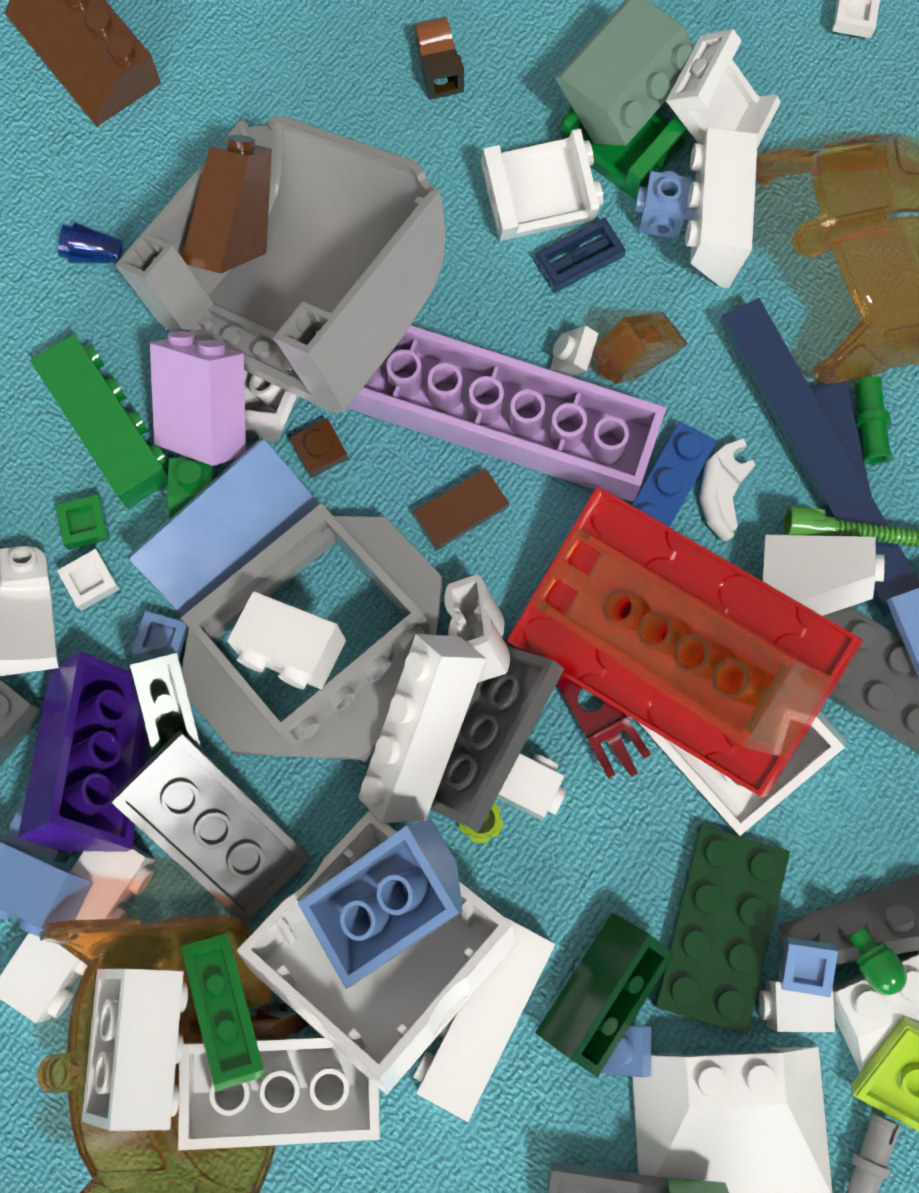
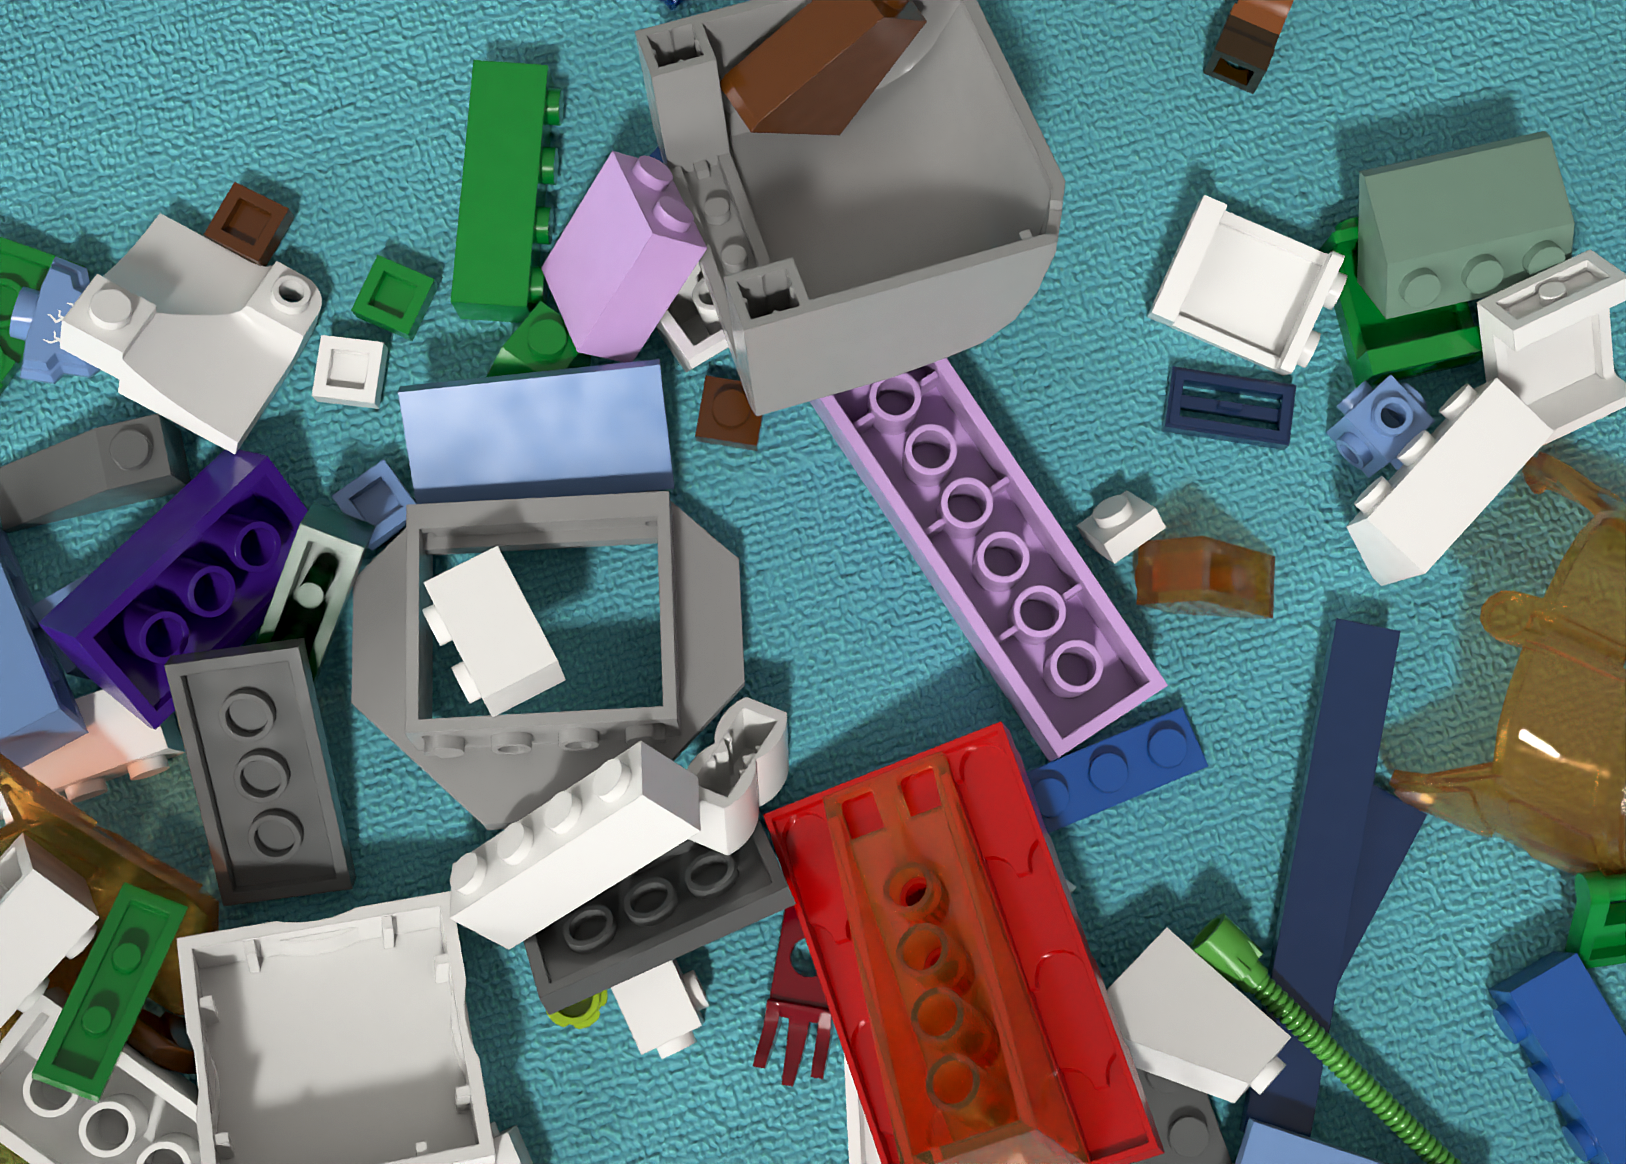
camera: 35 degrees right, 5 degrees up
medium blue slope [298,819,463,989] -> none
reddish brown tile [413,469,509,551] -> none
white piece [699,438,755,542] -> none
green pin [854,376,893,465] -> none

